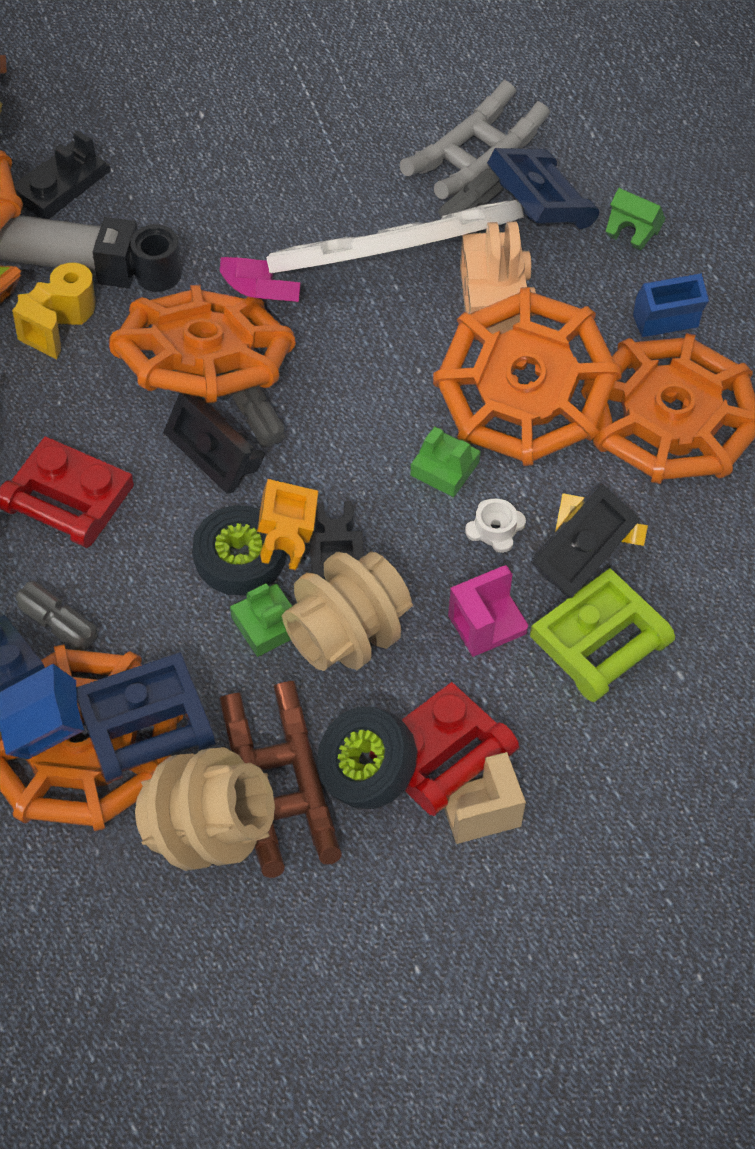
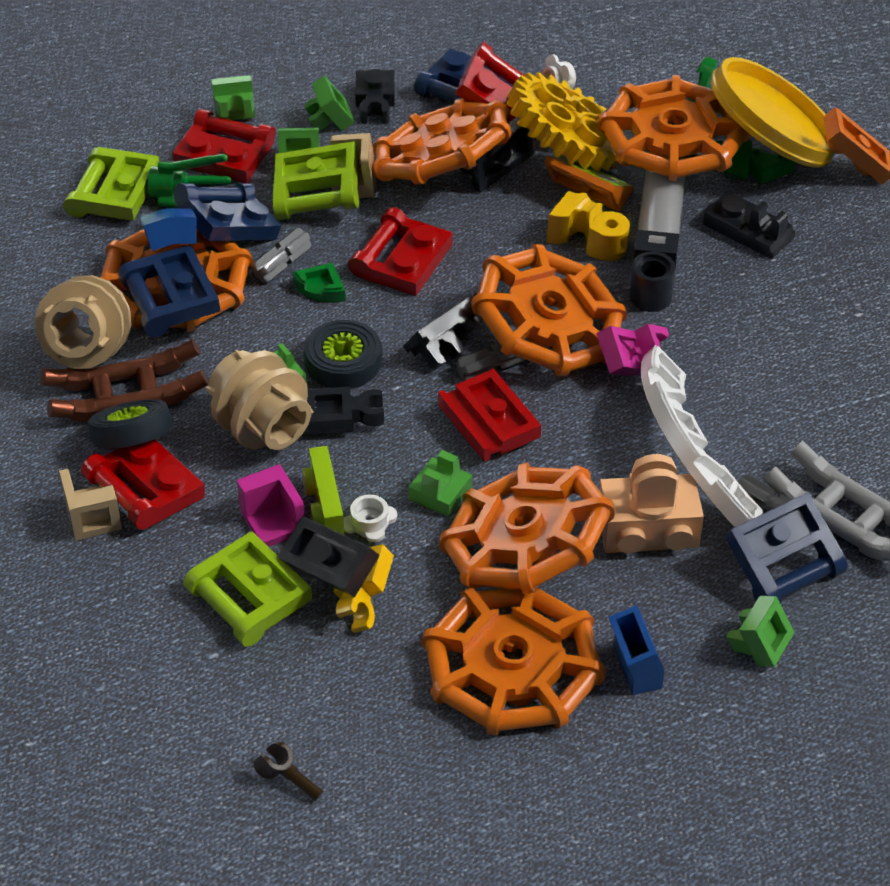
camera: 90 degrees right, 10 degrees down
light orange plate [257,479,318,570] -> none
none -> green tile [292,263,346,303]
none -> lime plate [302,446,344,535]
none -> red plate [438,369,541,462]

